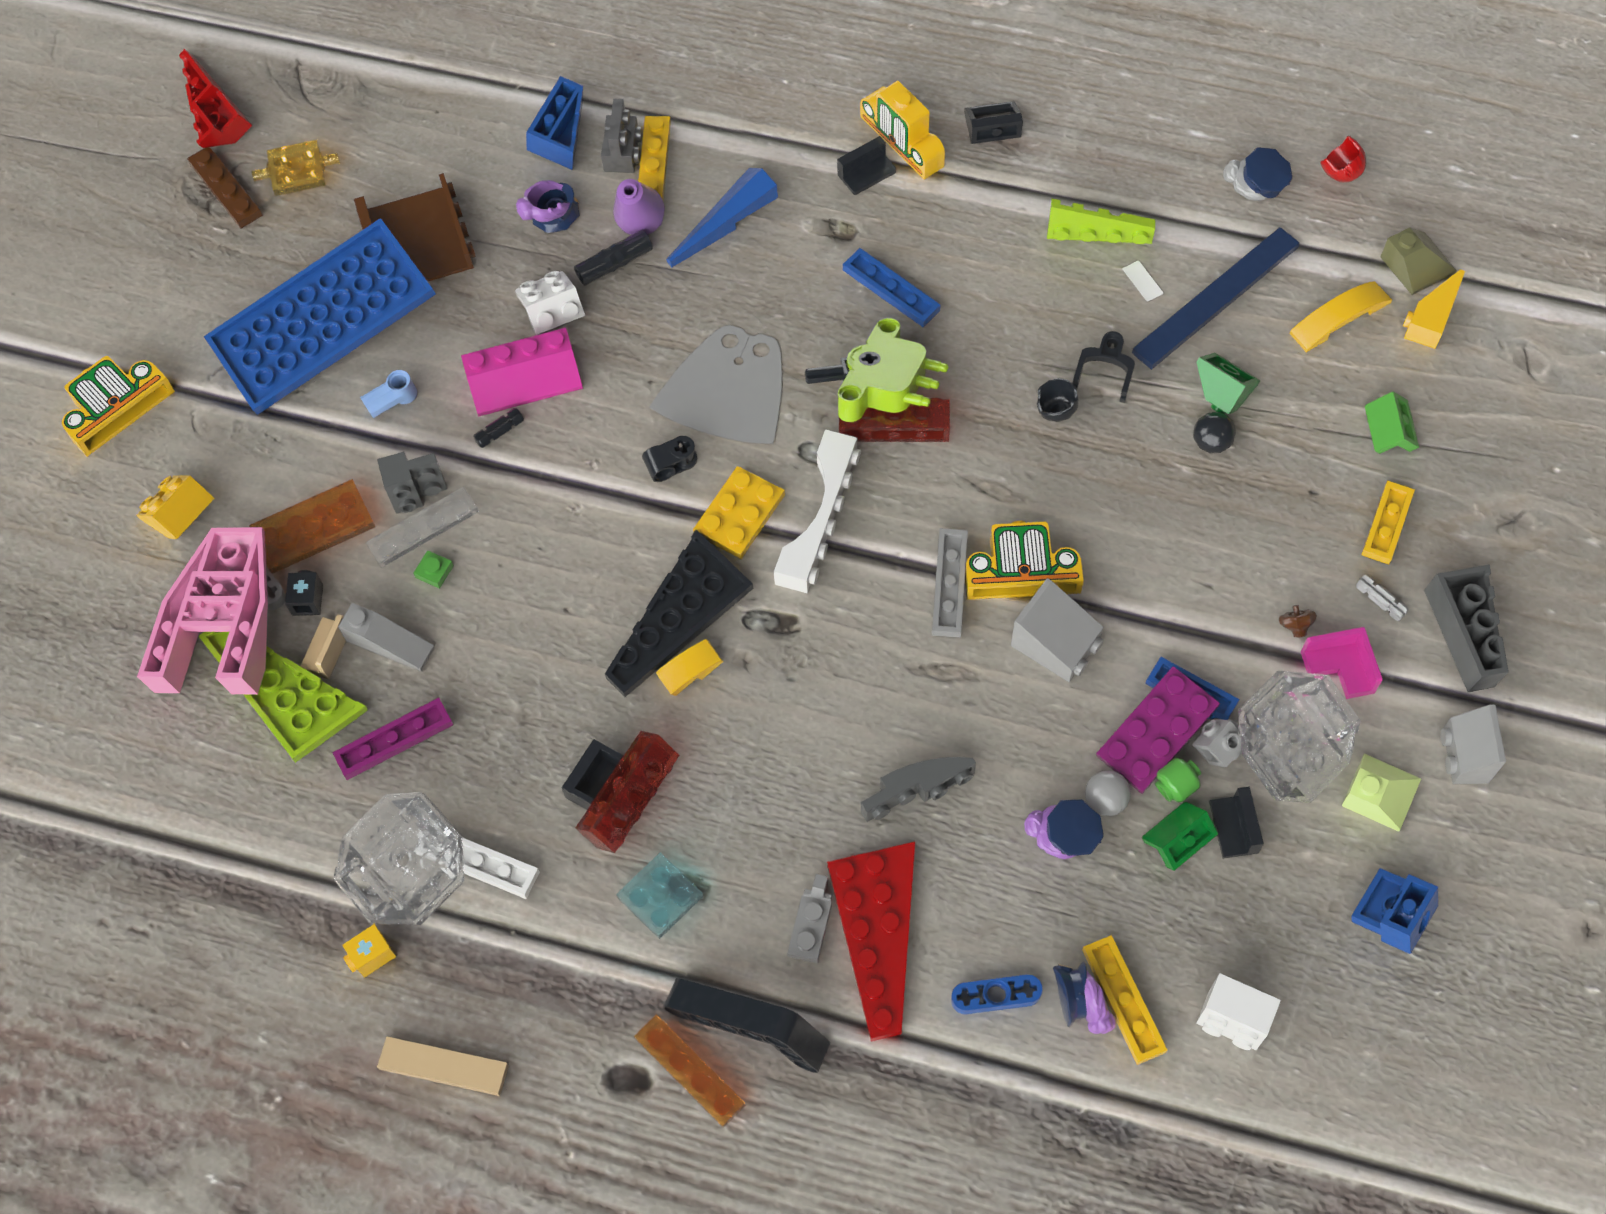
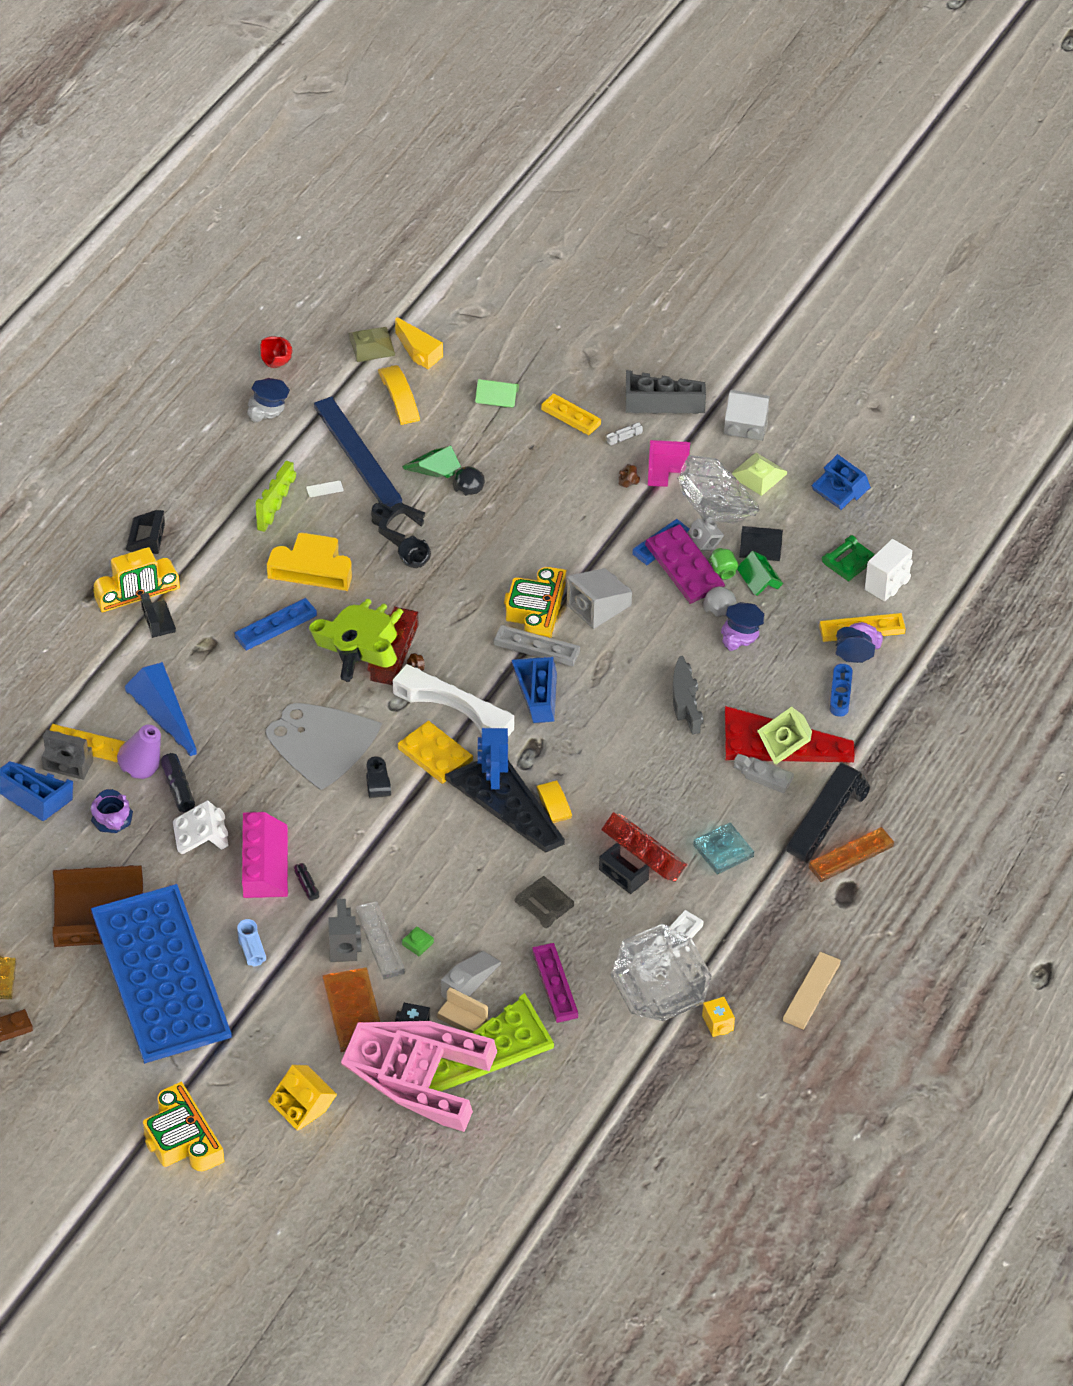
camera: 80 degrees left, 15 degrees down
none -> yellow brick [267,533,352,591]
none -> reddish brown plate [407,653,425,671]
none -> blue brick [478,728,508,789]
none -> blue wedge [512,657,557,723]
none -> clear smoke plate [515,876,574,929]
none -> yellowish green slope [758,707,812,764]
none -> green plate [822,535,876,582]

